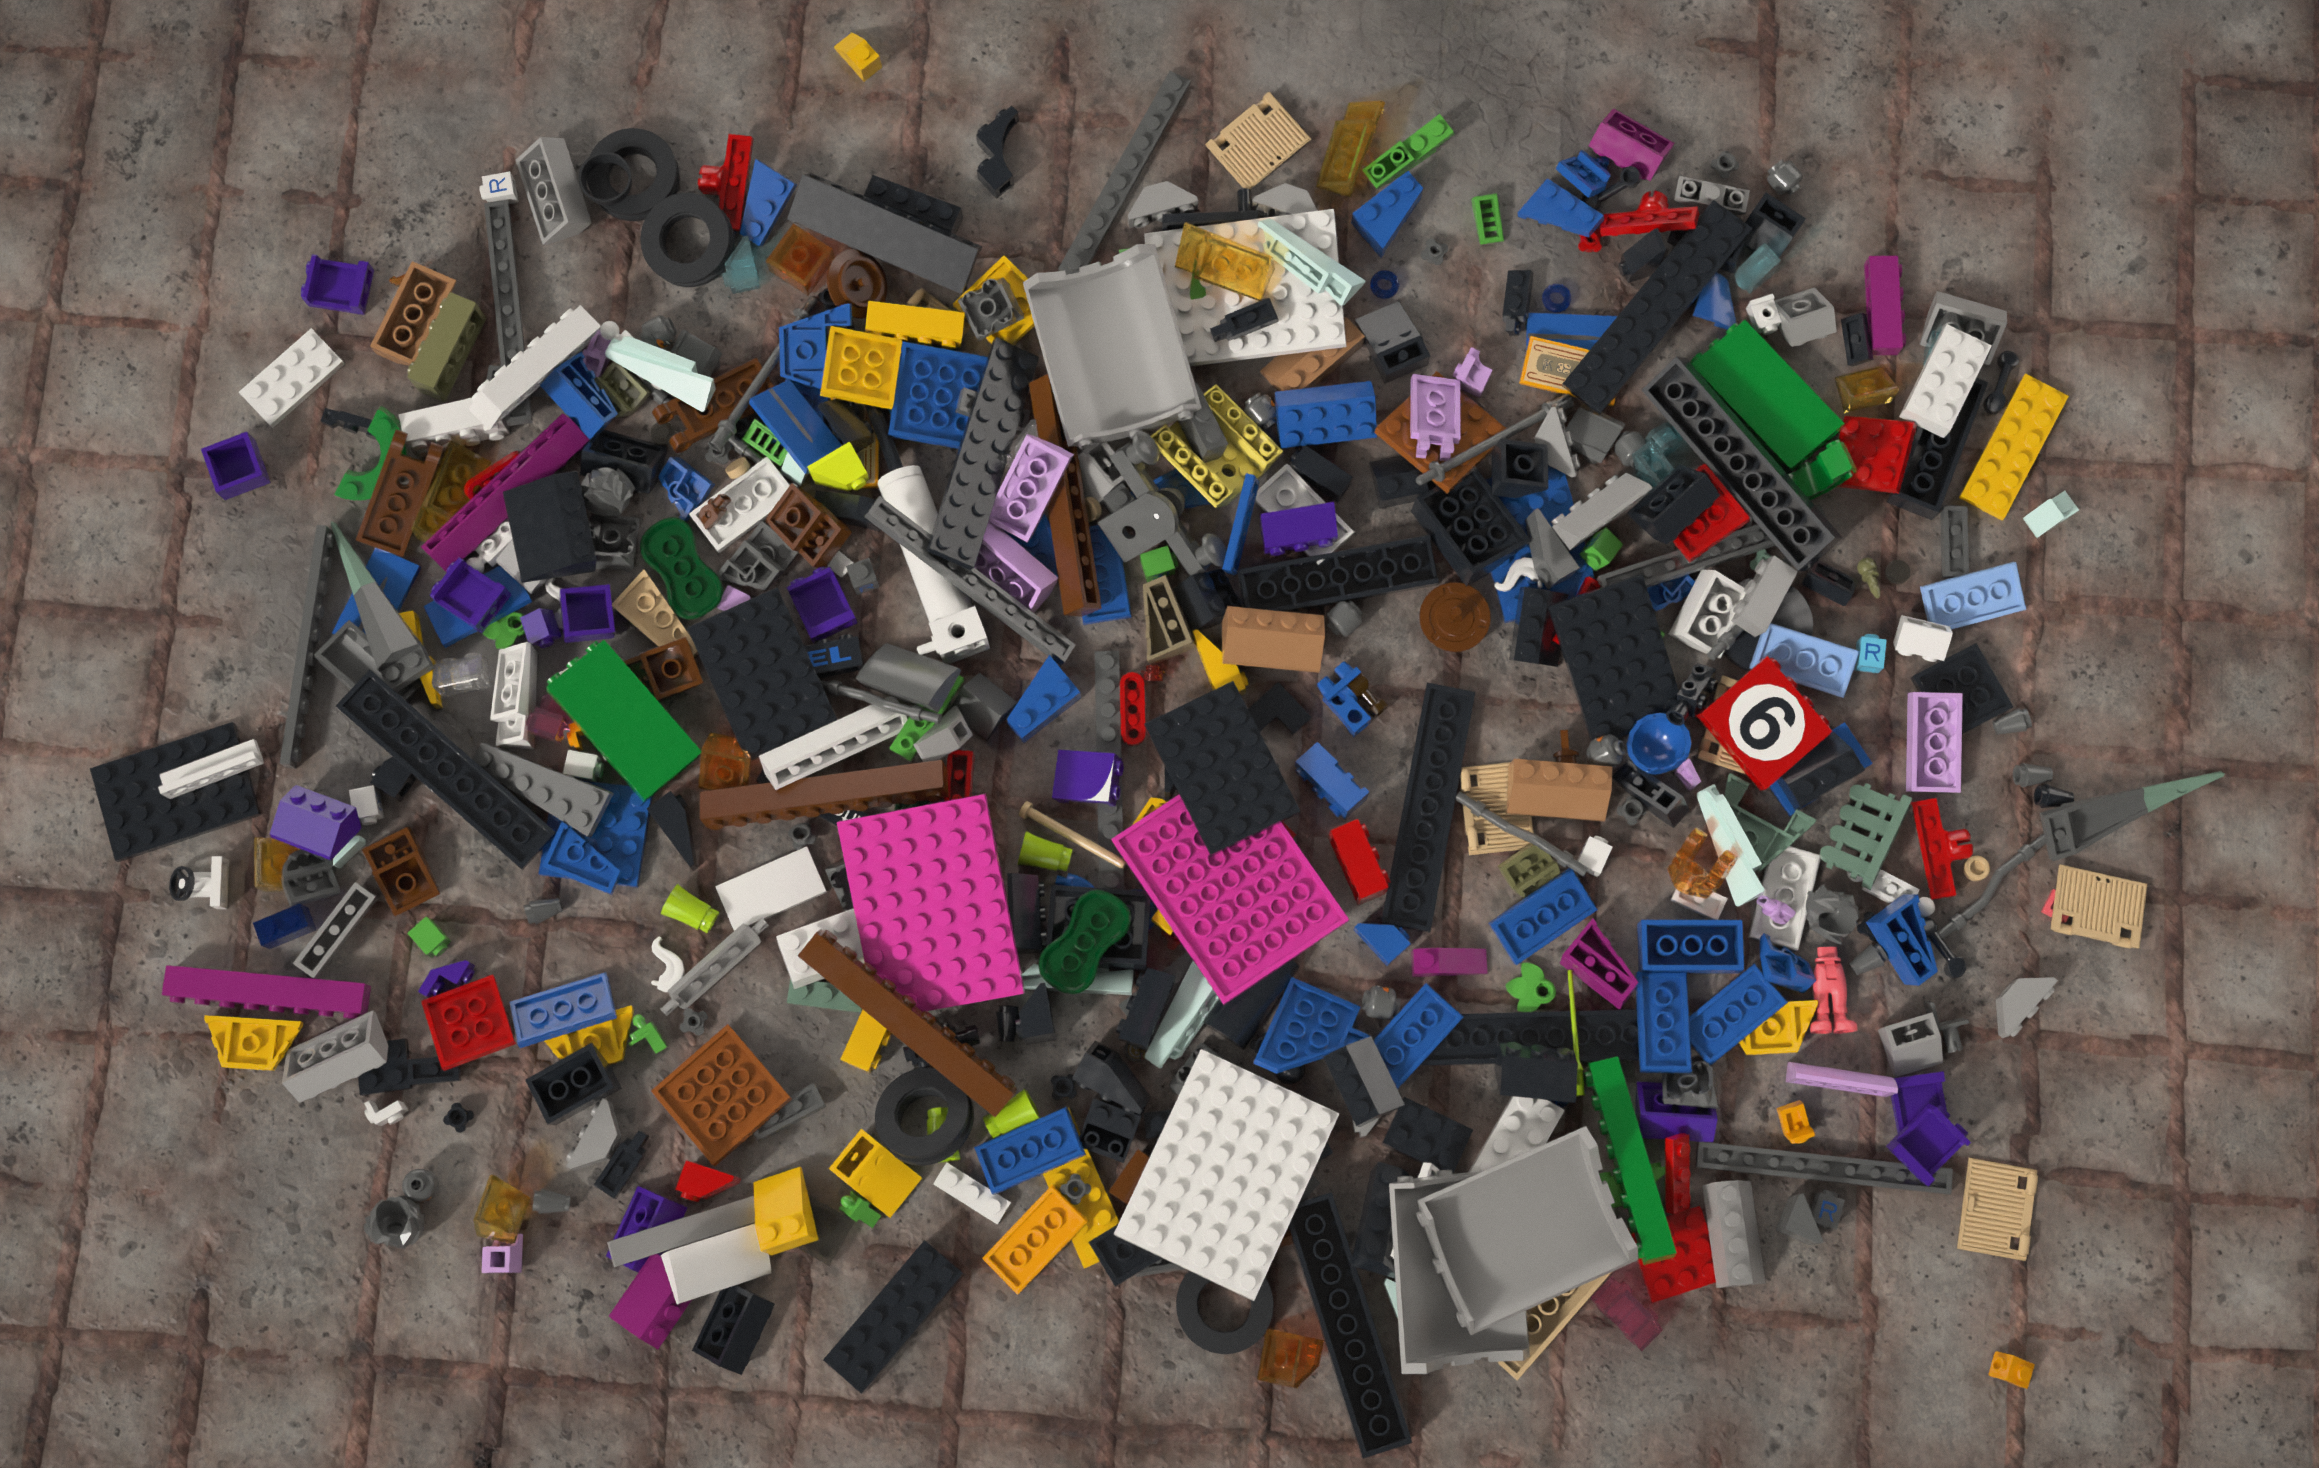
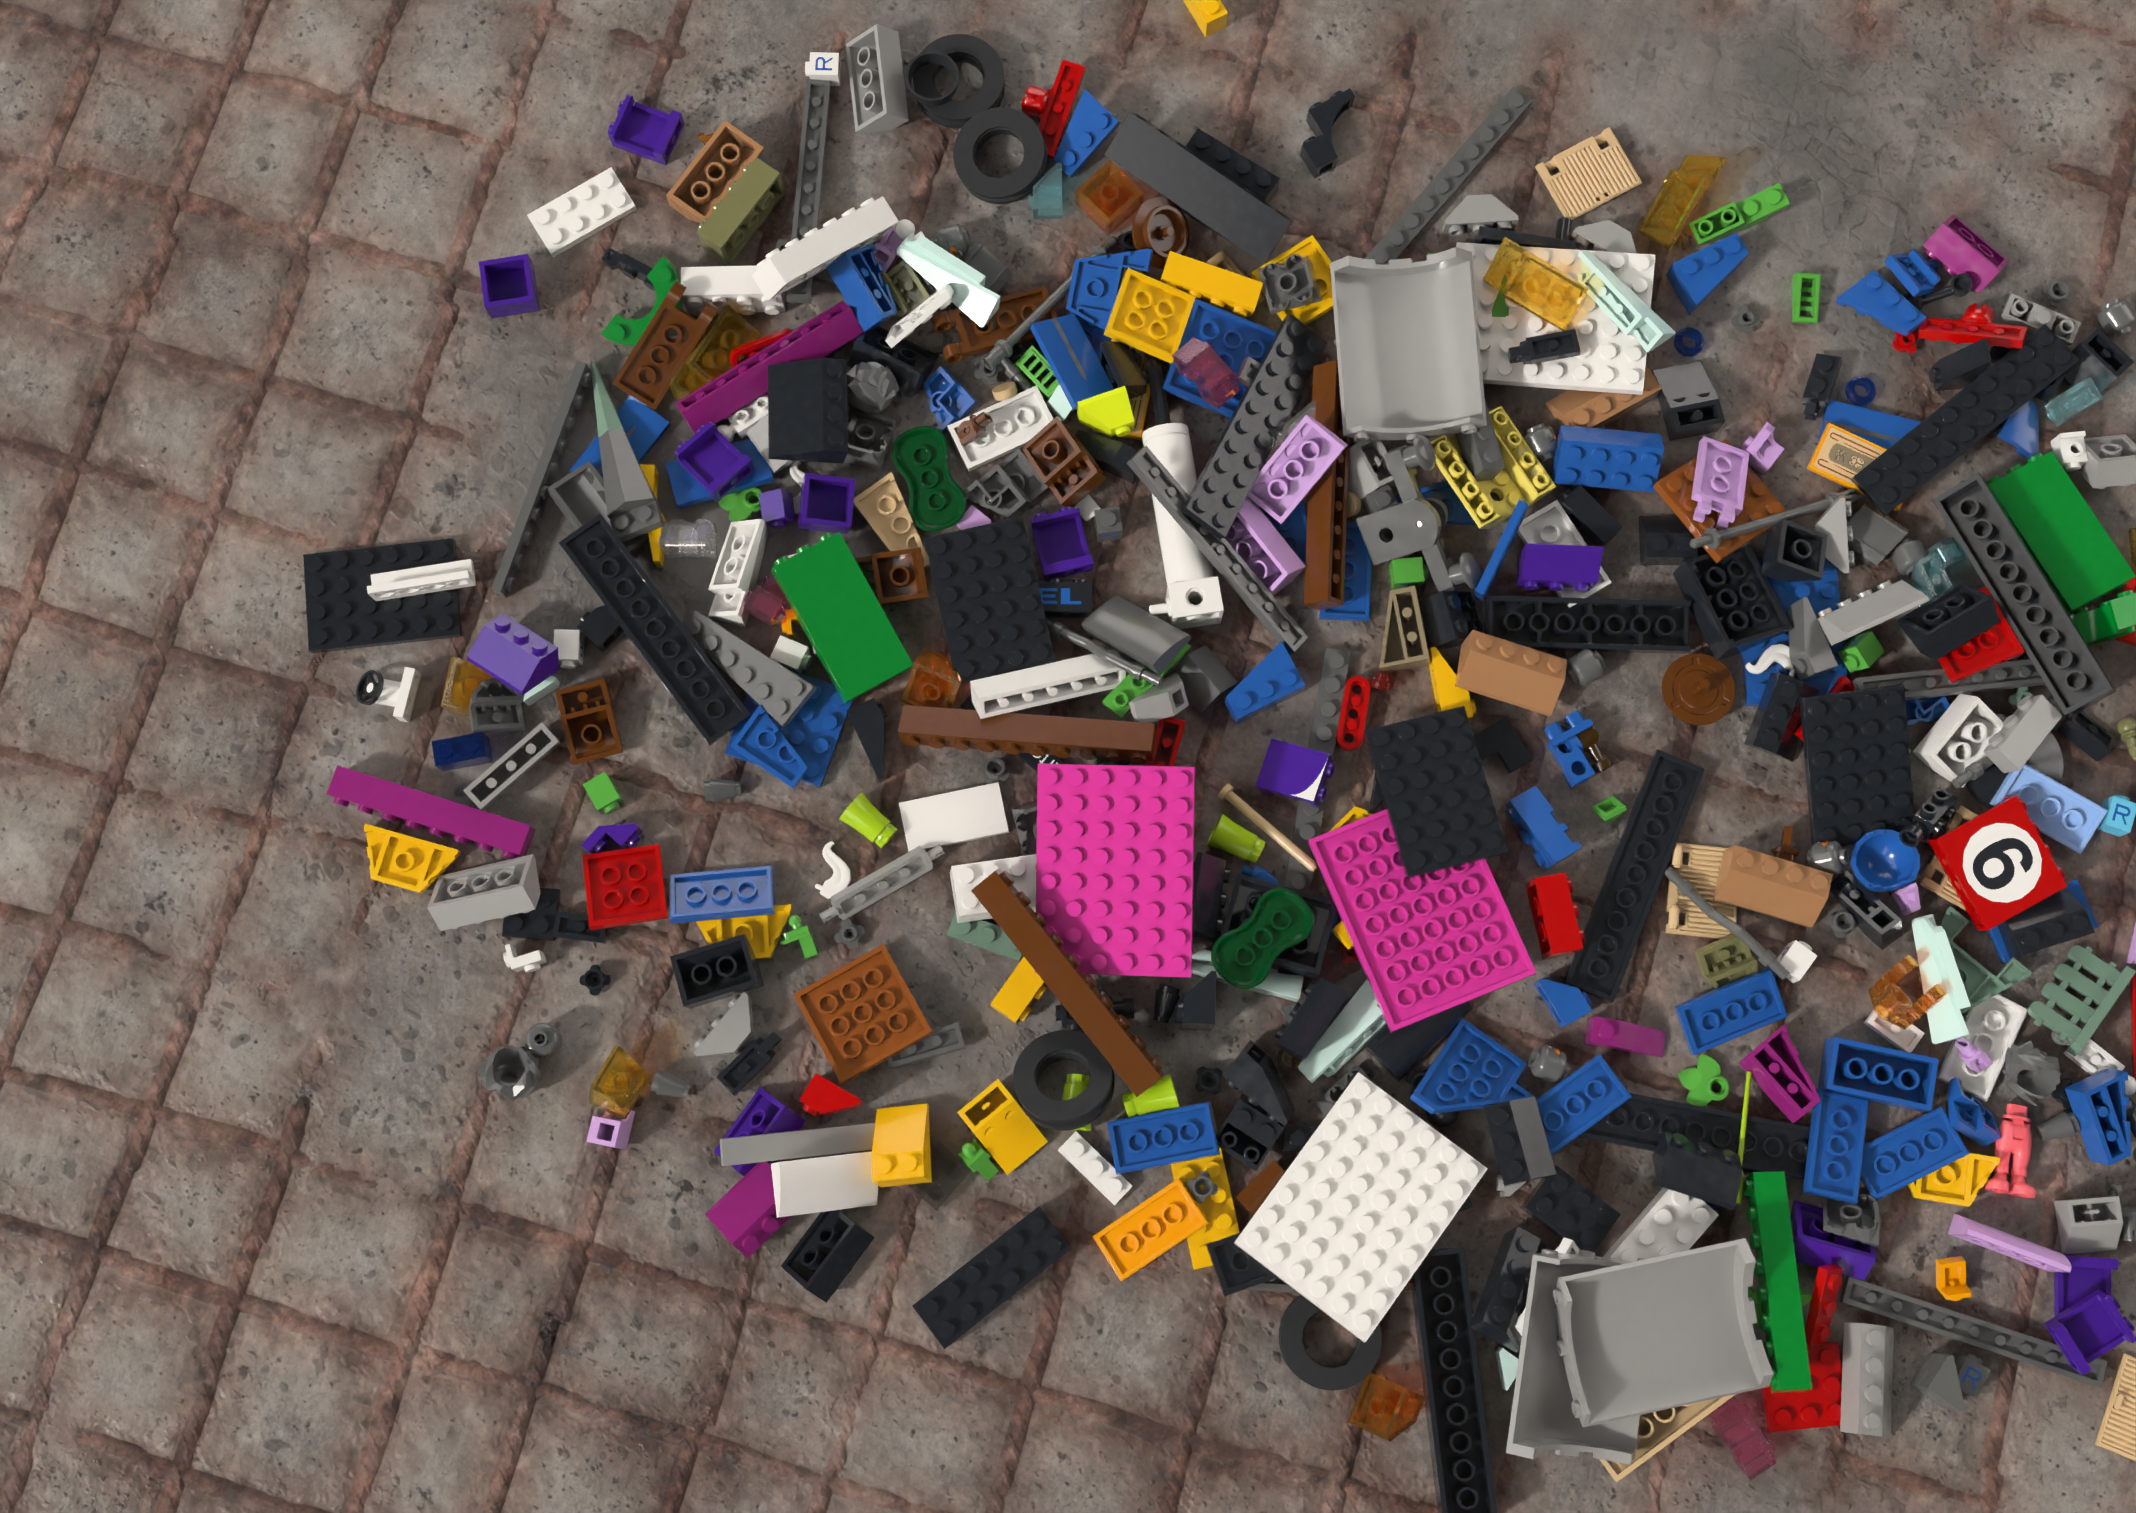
camera: 10 degrees right, 0 degrees up
none -> white wing [885,283,954,348]
none -> clear pink brick [1172,337,1240,409]
none -> bright green slope [1591,796,1627,822]

